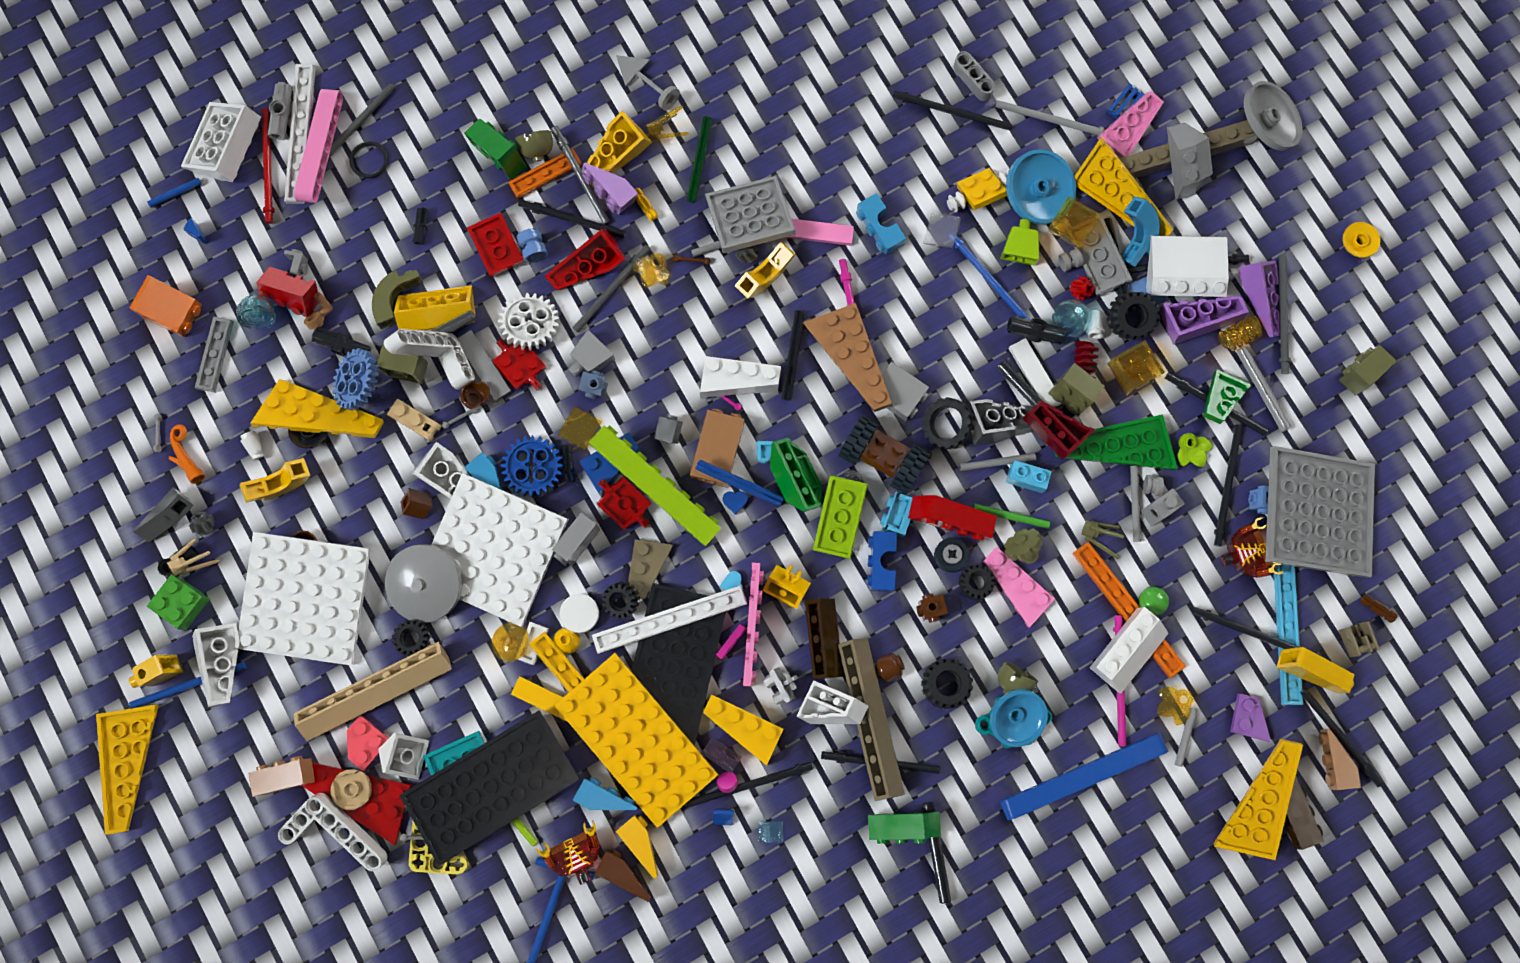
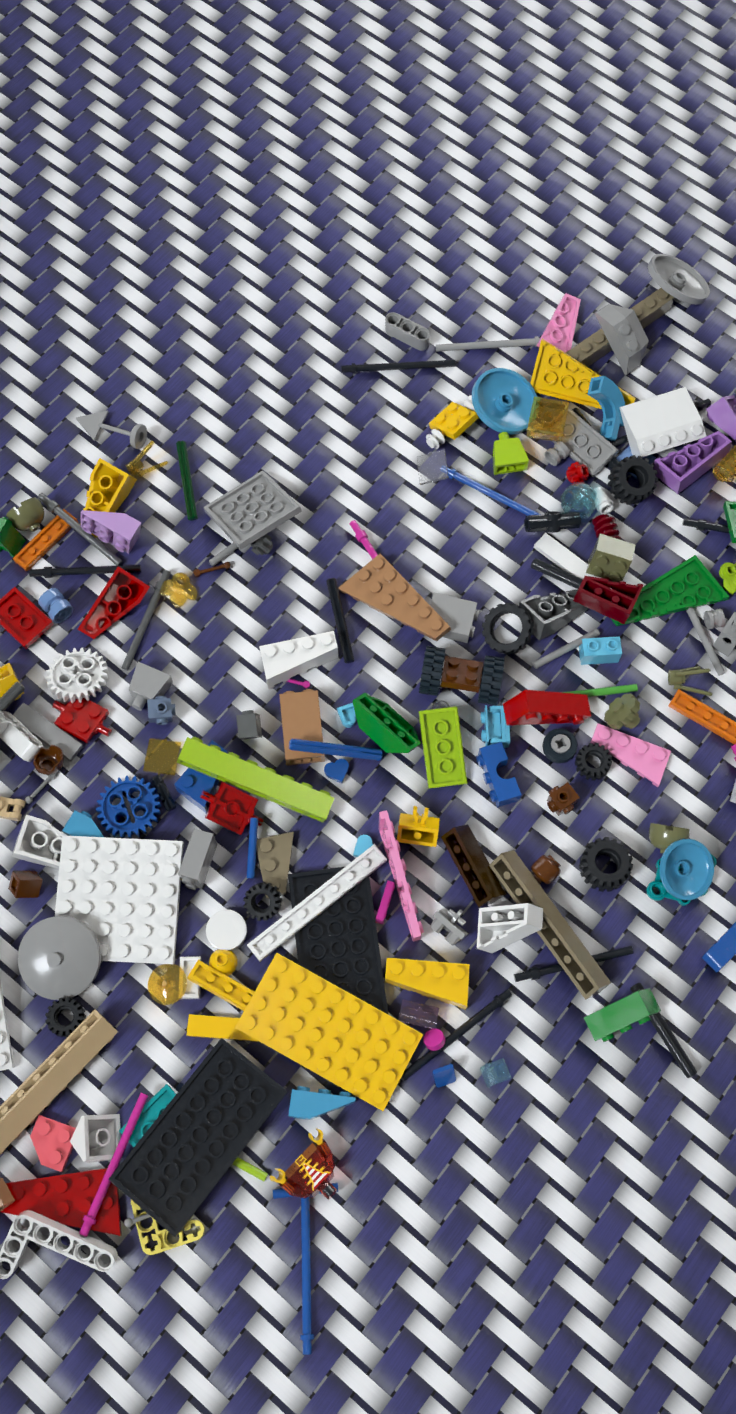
camera: 20 degrees left, 10 degrees down
tan tile [331,769,372,810] -> none
reddish brown slope [595,849,652,902] -> none
yellow slope [616,815,658,879] -> none
yellow axle [635,188,658,221] -> none
yellow arch [735,242,796,299] -> none
bright pink tile [785,219,854,246] -> none
dark azure arch [856,193,906,255] -> none
blue tile [1107,83,1144,119] -> none
clear yellow brick [1107,340,1165,396] -> none
none -> dark pink bar [79,1093,148,1237]
none -> blue bar [247,818,258,878]

